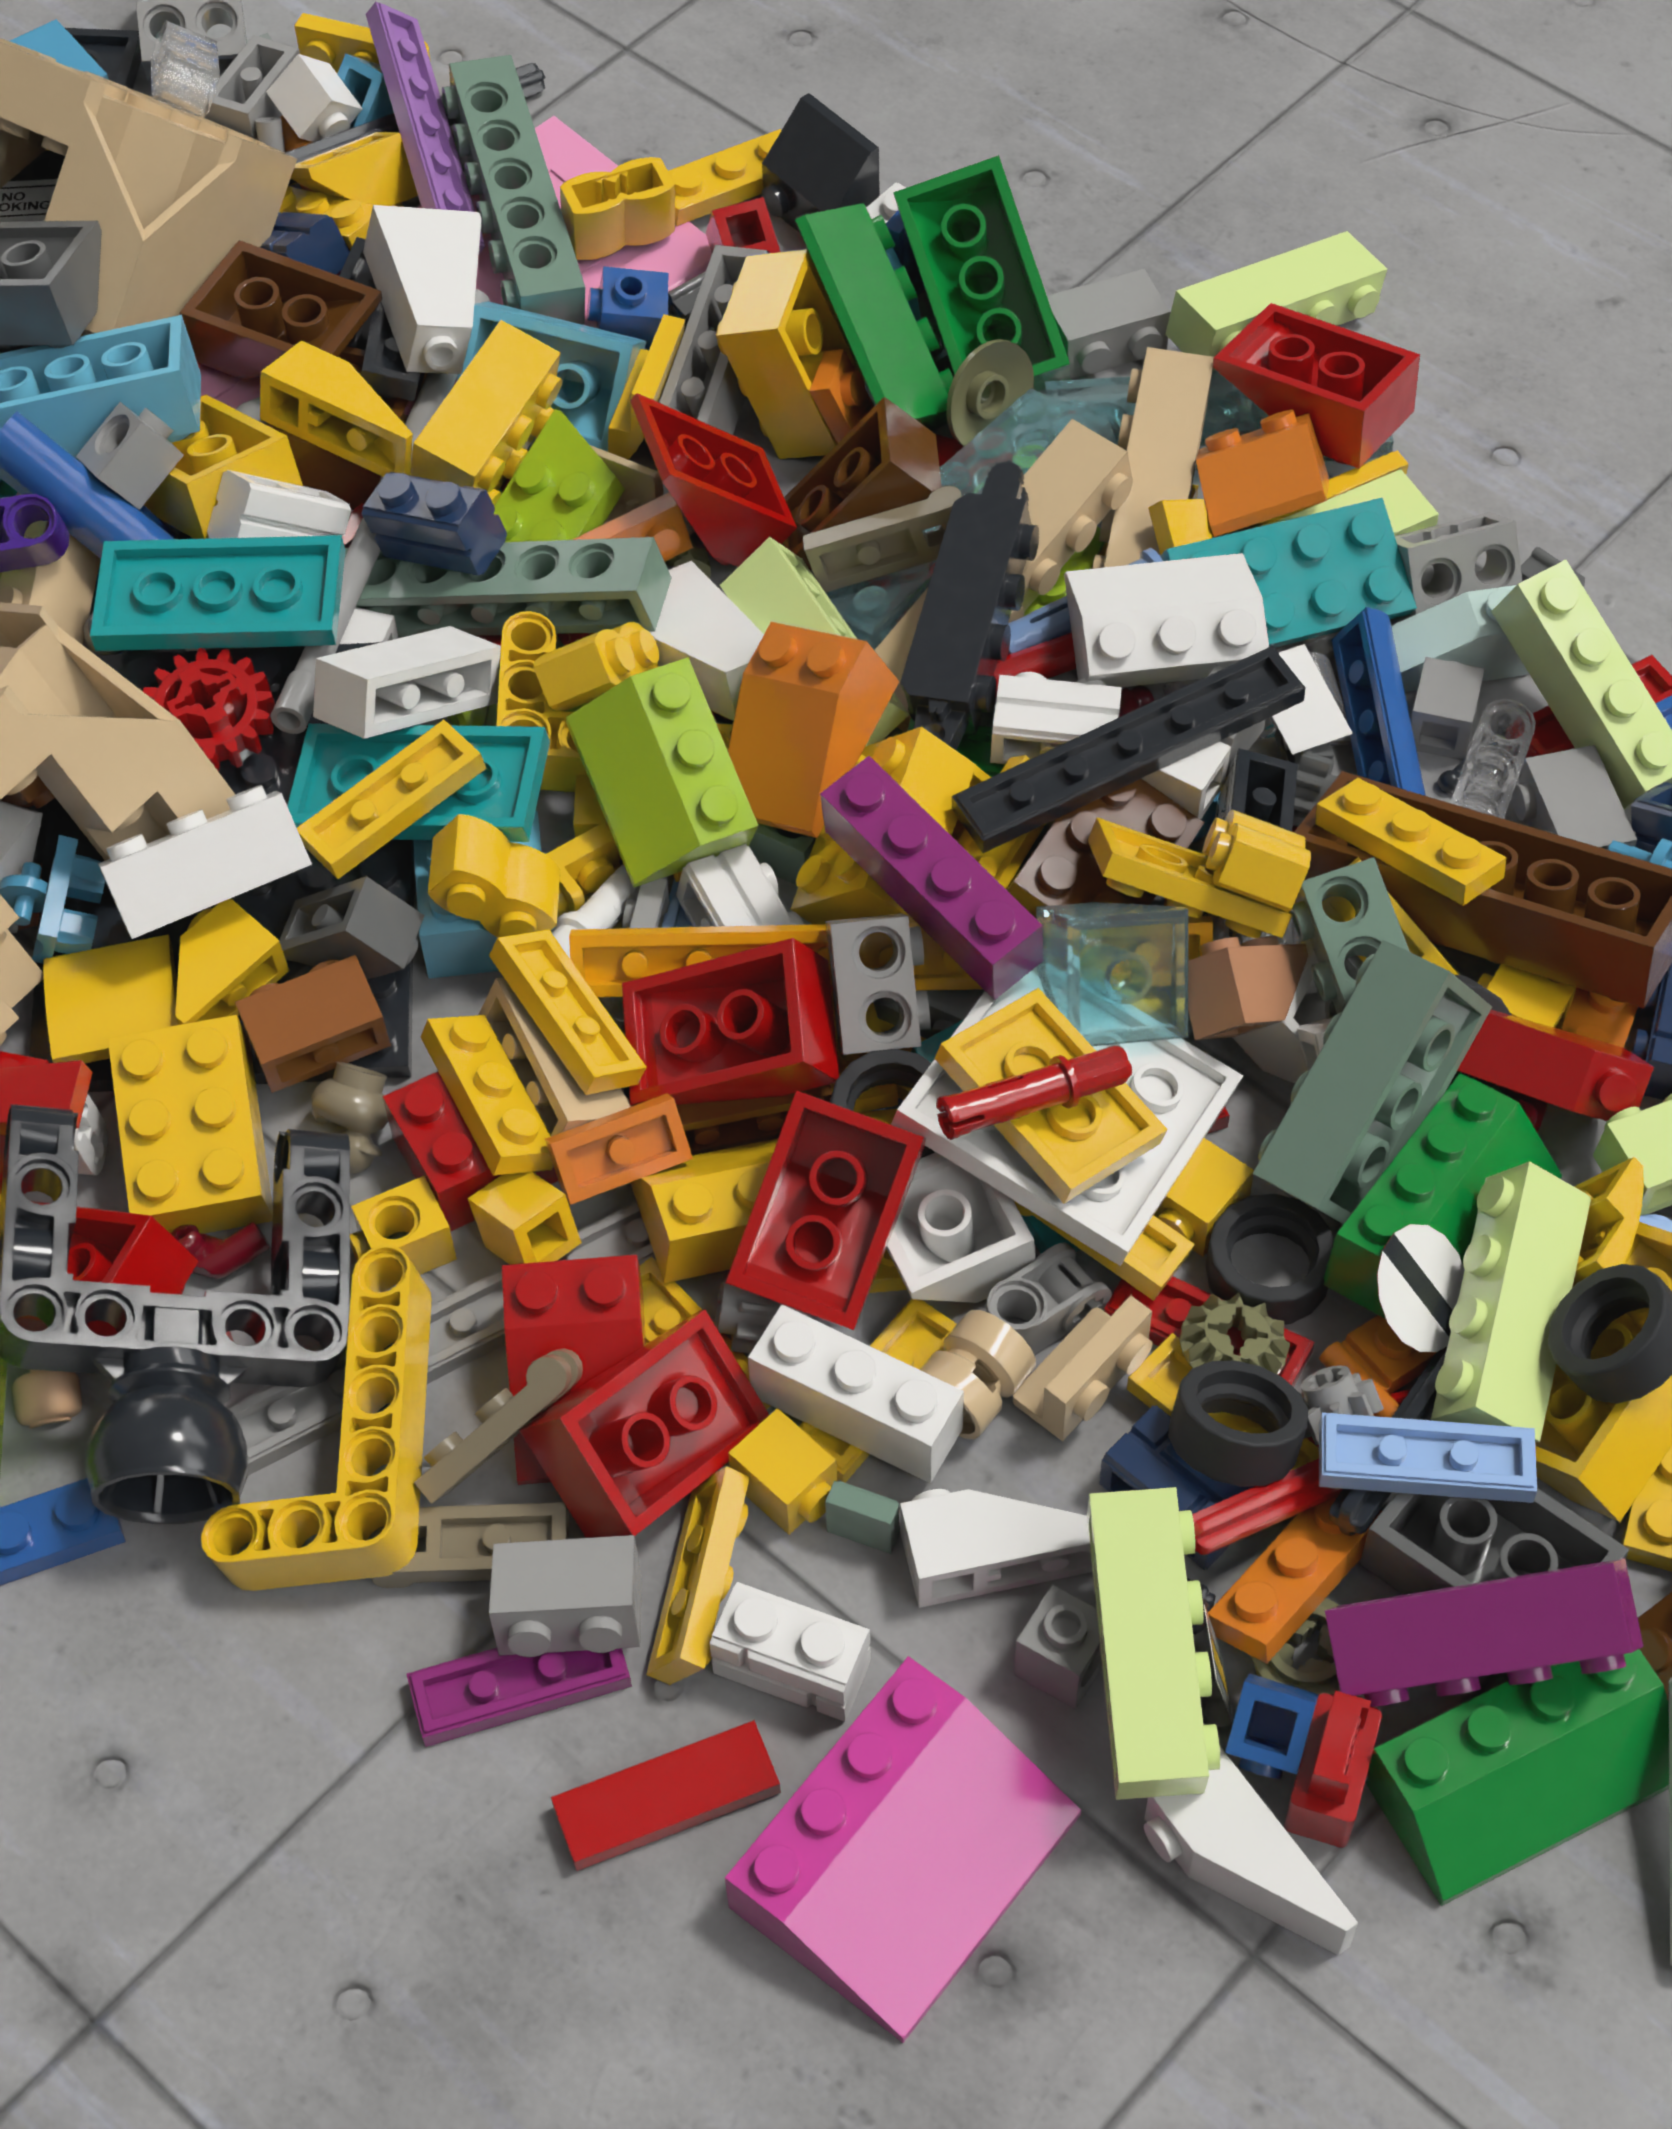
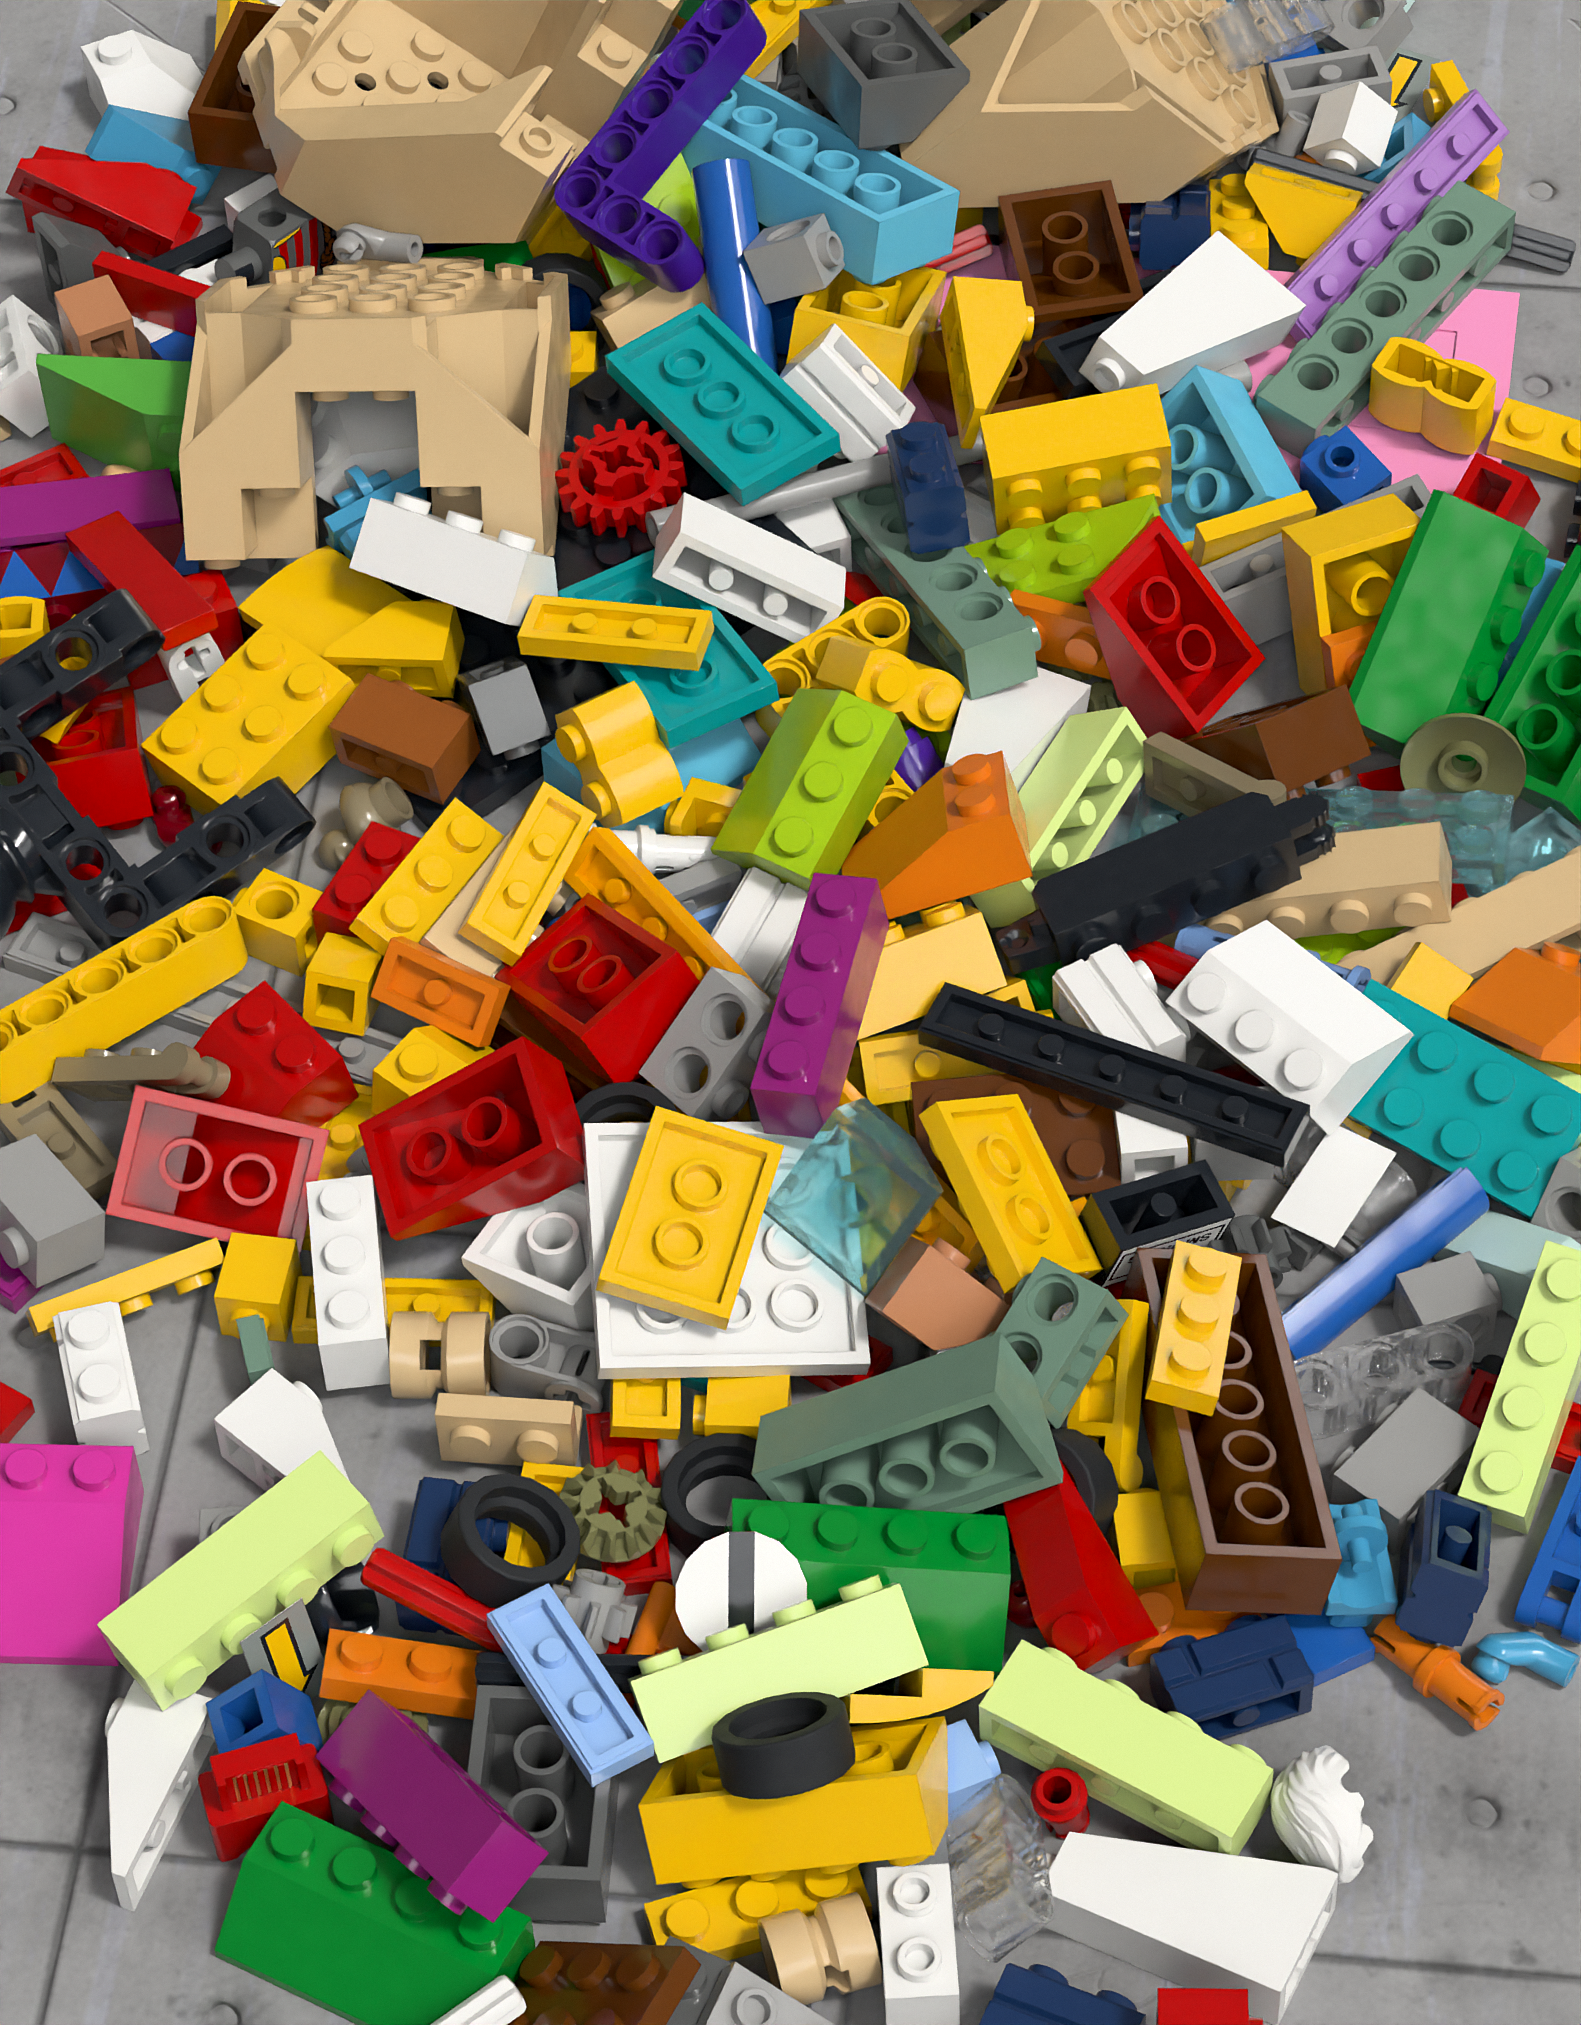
camera: 55 degrees right, 5 degrees down
red axle [936,1045,1132,1140] -> none
yellow brick [1202,809,1311,912] -> none

